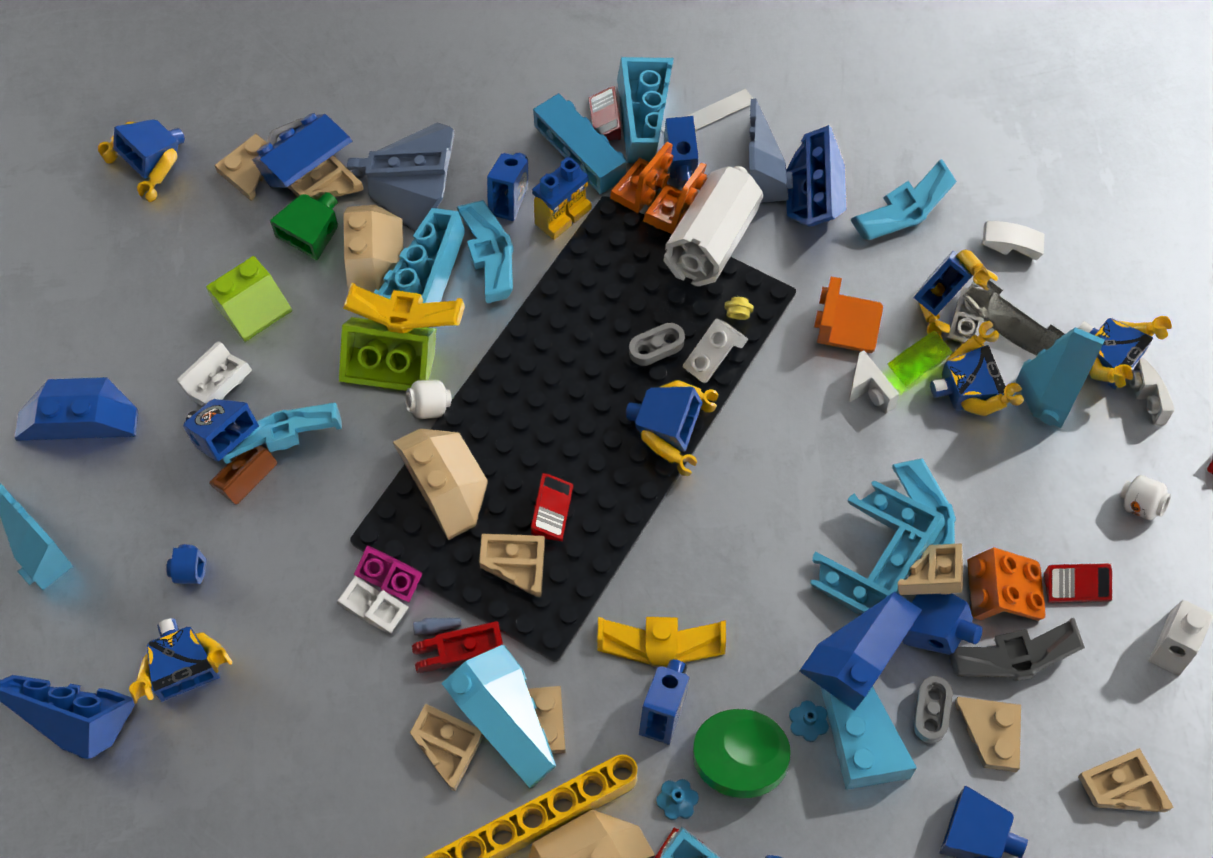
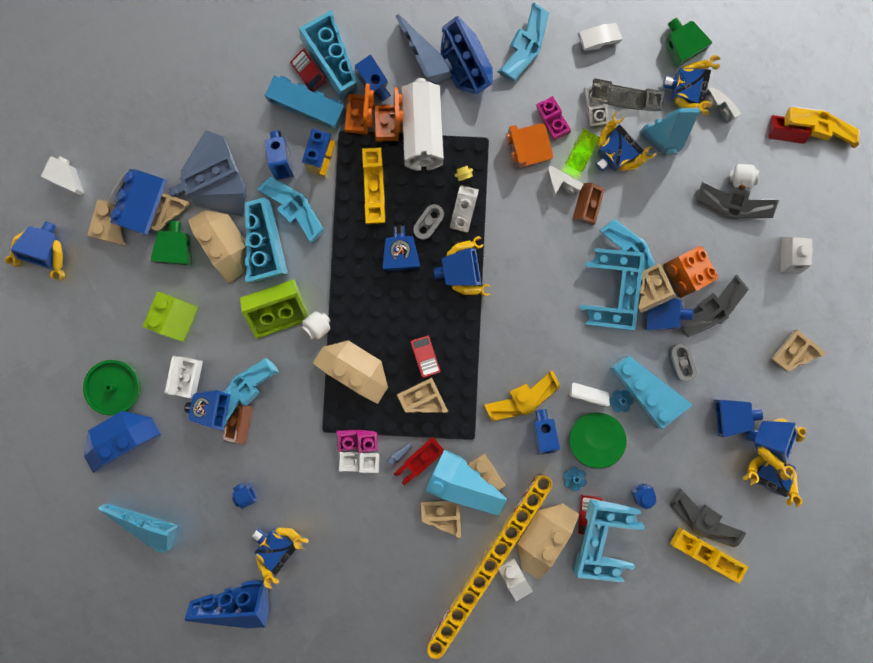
camera: 30 degrees left, 25 degrees up
yellow plate [343,283,465,333] -> none
white sticker [661,89,753,132] -> none
blue wedge [799,592,922,711] -> none
torso [913,249,998,340] -> none
tan wing [955,697,1021,772] -> none
slope [1044,563,1112,603] -> none
none -> white slope [41,156,84,196]
none -> green piece [83,360,141,415]
none -> yellow slope [362,148,385,224]
none -> blue torso [383,226,420,271]
none -> dark pink slope [536,96,571,141]
none -> white slope [569,383,610,407]
none -> dark orange slope [573,183,605,225]
none -> green torso [666,17,712,68]
none -> dark grey plate [697,181,779,219]

